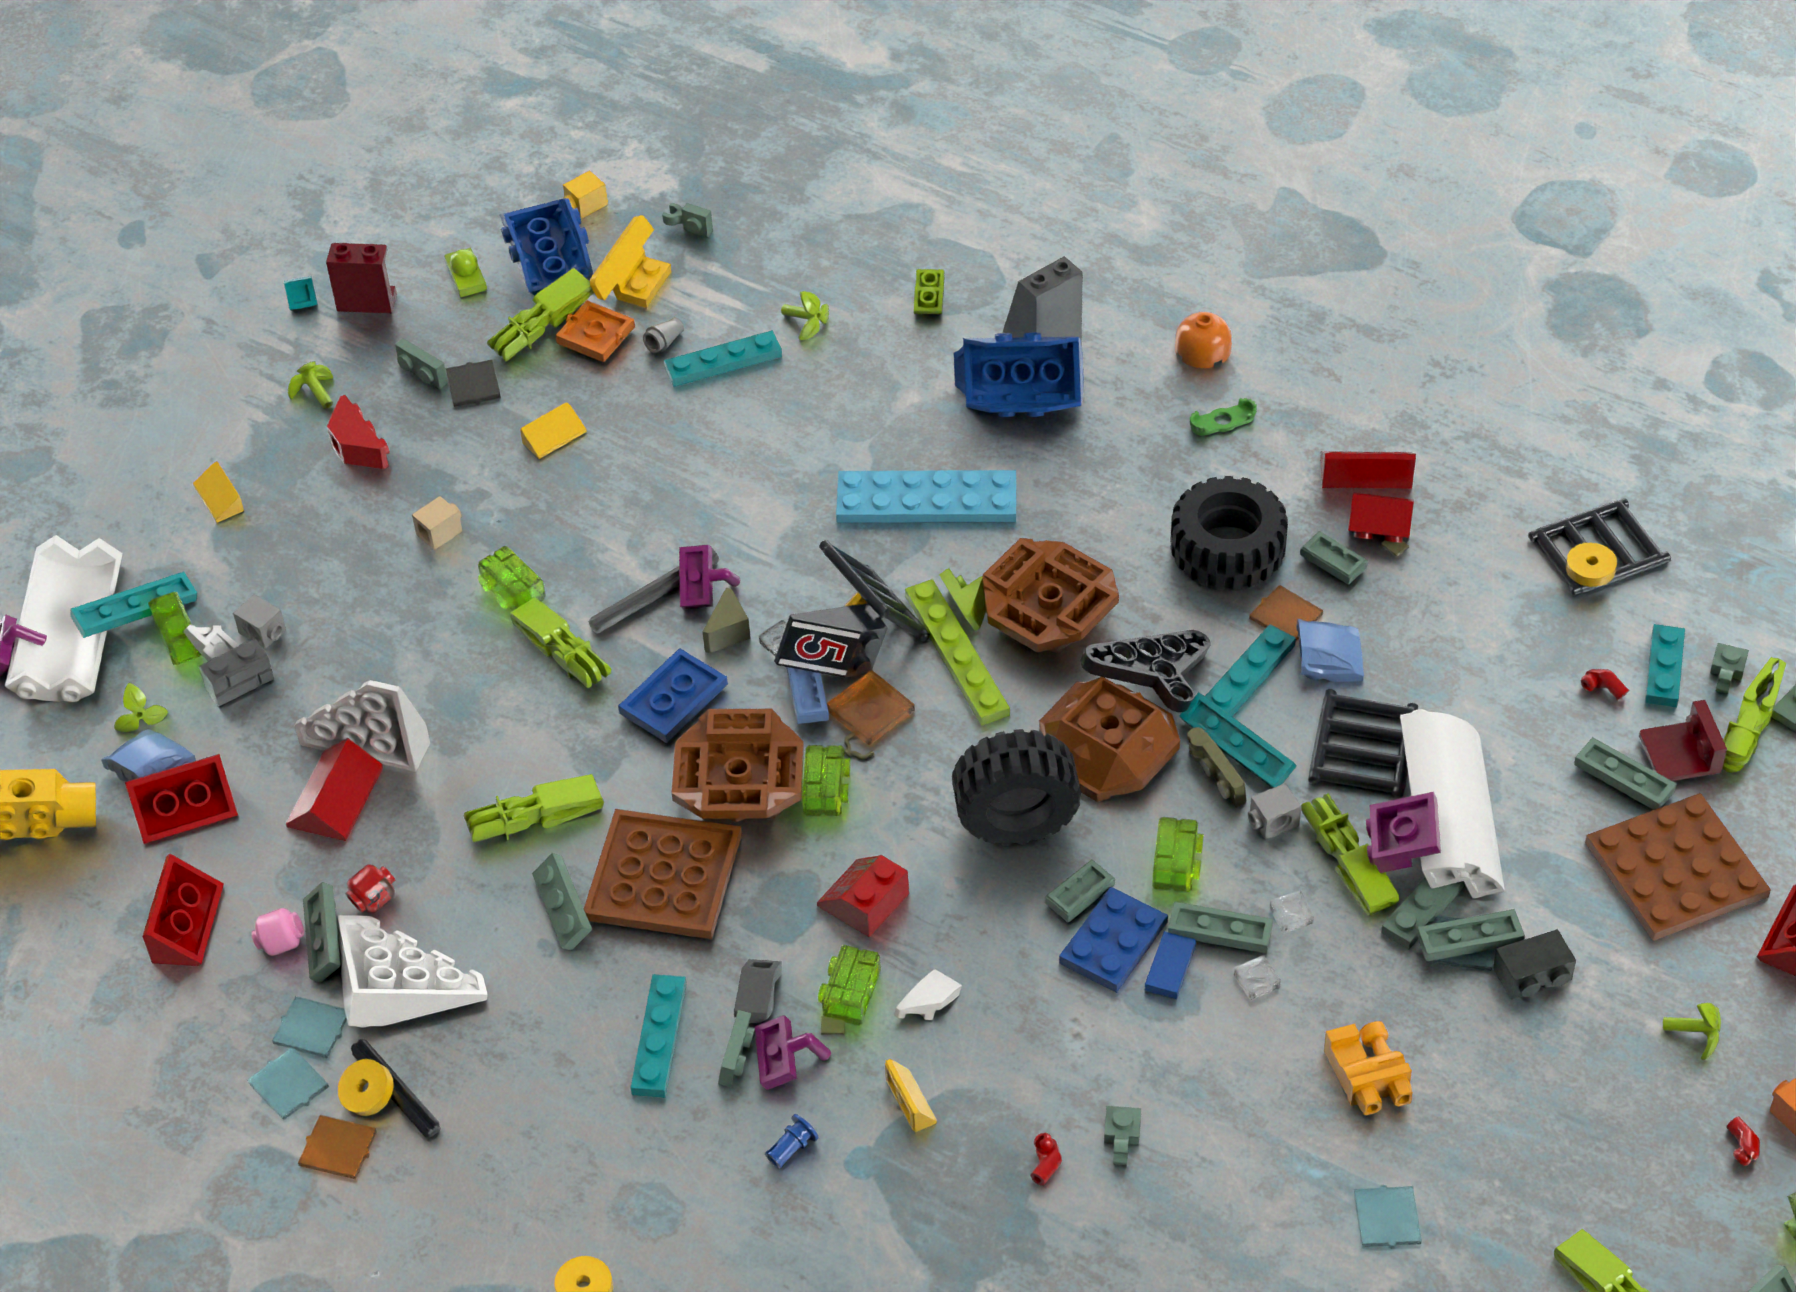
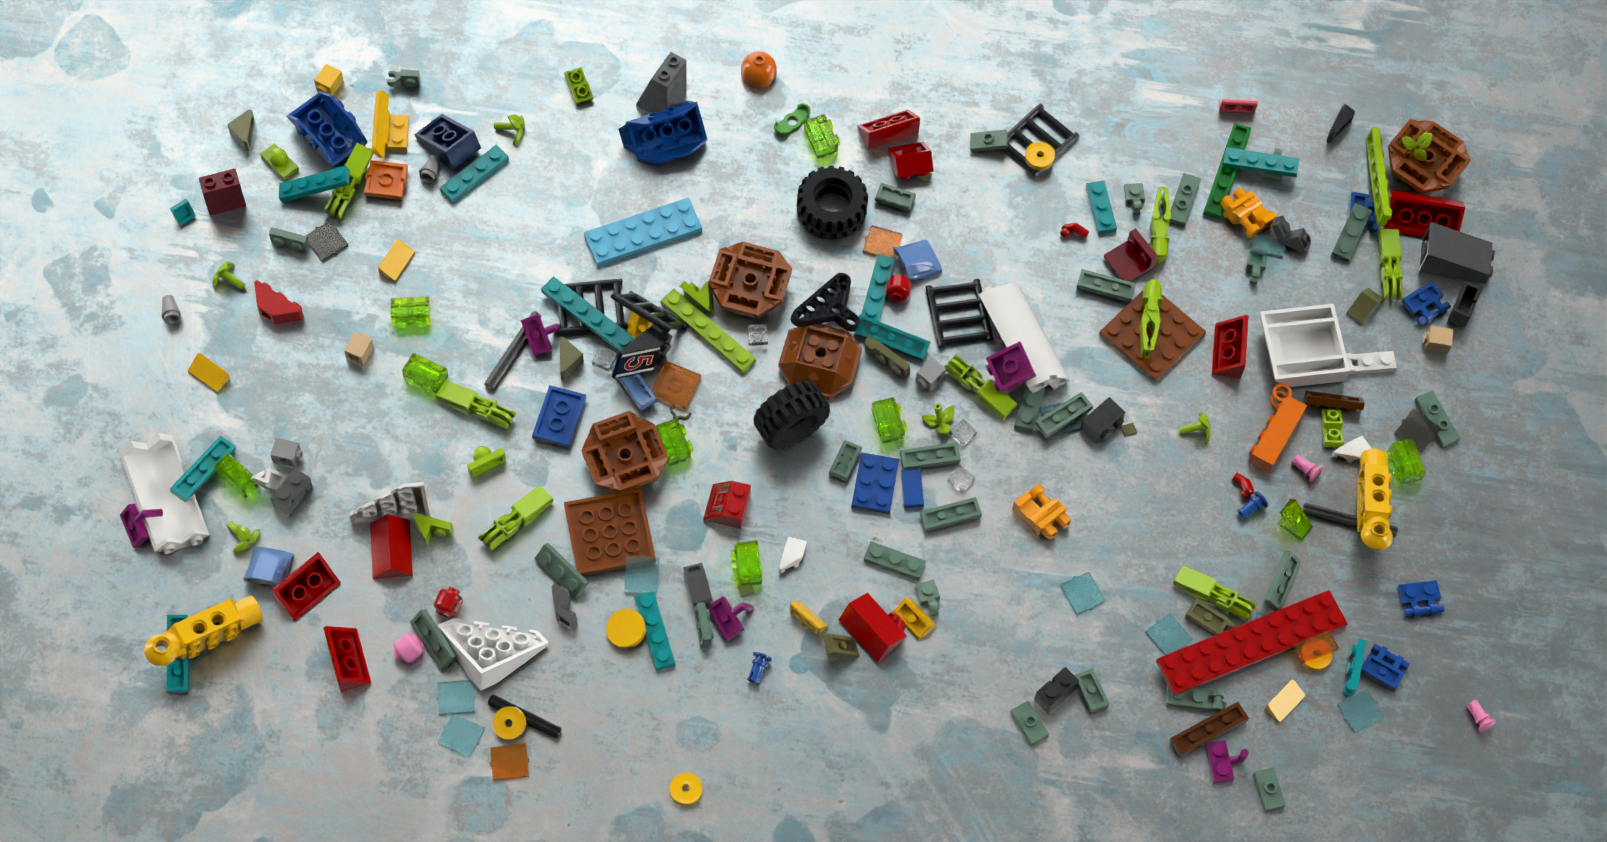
camera: 30 degrees left, 15 degrees up
none -> light grey cone [162,295,181,324]
none -> olive slope [227,110,255,151]
none -> teal plate [279,166,350,203]
none -> clear neon green brick [391,296,431,328]
none -> lime slope [413,513,454,546]
none -> dark blue slope [414,114,481,169]
none -> lime tile [467,446,506,478]
none -> teal plate [541,276,636,351]
none -> dark grey slope [551,584,577,630]
none -> black bar [558,279,628,335]
none -> yellow tile [606,609,646,649]
none -> clear light blue piece [624,555,659,593]
none -> clear plate [748,324,768,346]
none -> clear neon green brick [804,114,840,159]
none -> olive slope [823,633,859,663]
none -> red slope [838,592,907,663]
none -> sand green plate [863,541,926,581]
none -> red head [885,274,912,302]
none -> yellow slope [892,597,936,640]
none -> sand green plate [920,497,982,532]
none -> lime plant [922,403,955,434]
none -> sand green plate [970,129,1008,152]
none -> olive window [1121,423,1137,436]
none -> lime arm [1139,279,1163,359]
none -> blue pin [1237,491,1269,520]

